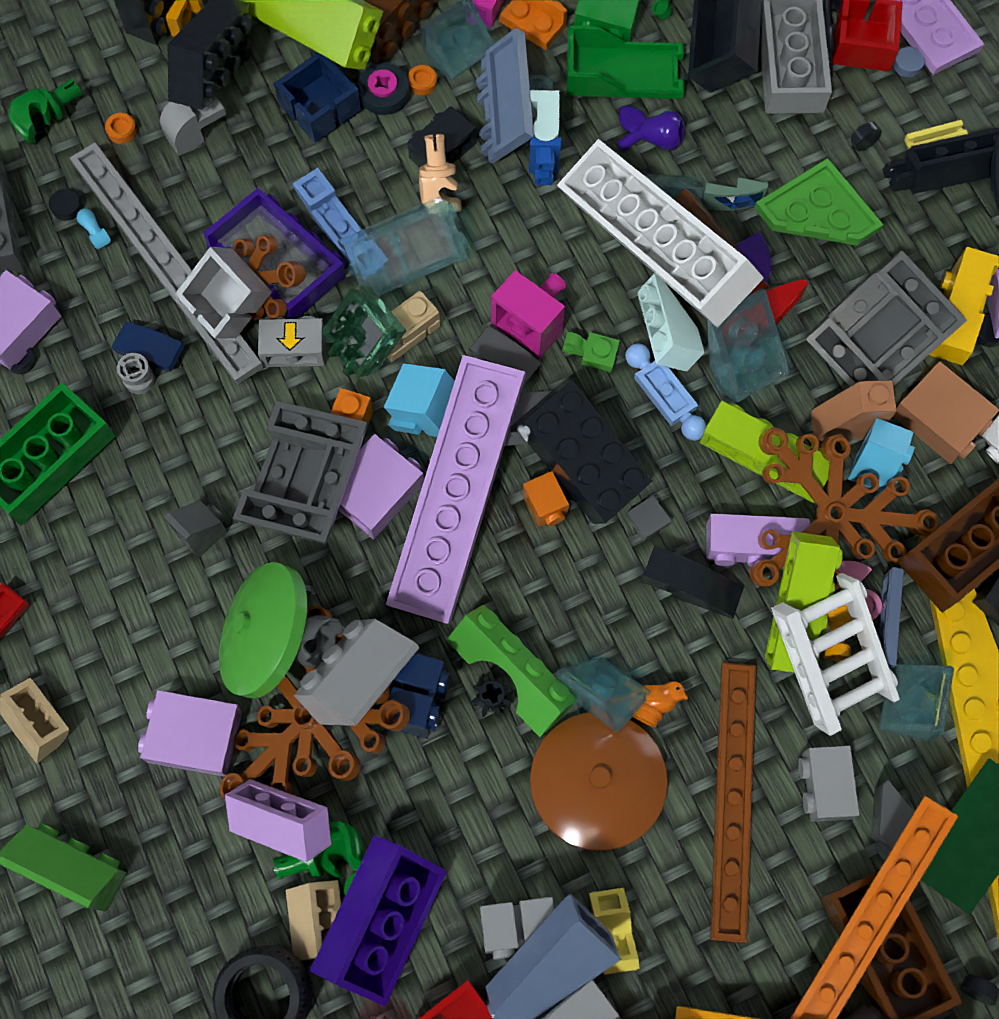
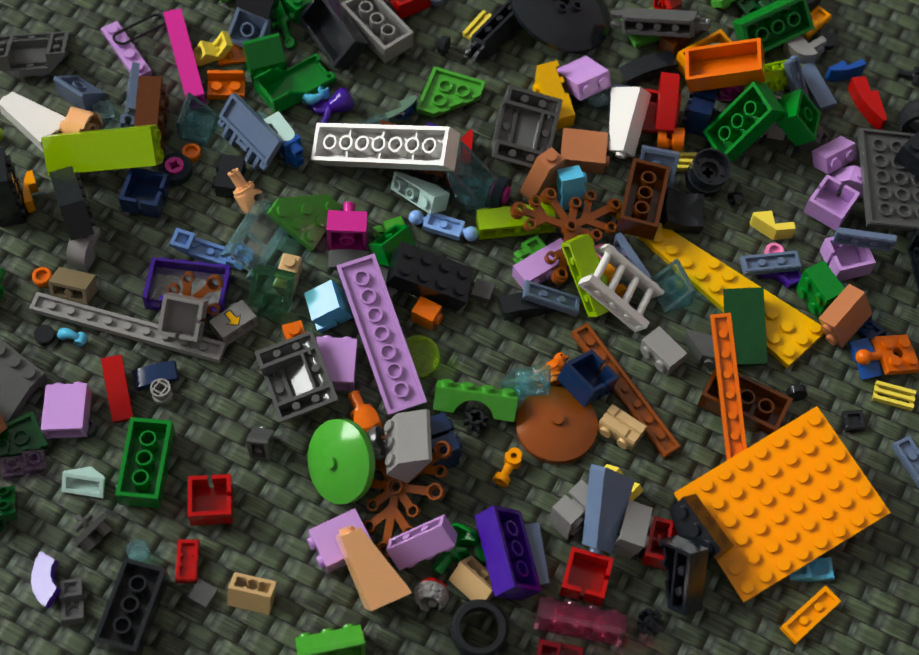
camera: 40 degrees left, 10 degrees down
none -> dark tan brick [48,267,98,305]
none -> red slope [101,354,134,424]
none -> red piece [187,474,234,526]
none -> bright green plate [267,194,342,251]
none -> medium azure arm [302,86,330,105]
none -> light nougat slope [335,525,411,611]
none -> orange piece [348,390,382,431]
none -> green brick [369,224,416,267]
none -> clear neon green piece [405,335,440,377]
none -> light grey piece [414,578,449,612]
none -> black wheel [489,176,511,208]
none -> light orange leg [493,447,522,488]
none -> bright green plate [513,235,546,264]
none -> sand blue tile [522,280,580,317]
none -> sand blue tile [524,523,550,587]
none -> dark blue piece [557,350,620,407]
none -> tan brick [598,404,647,451]

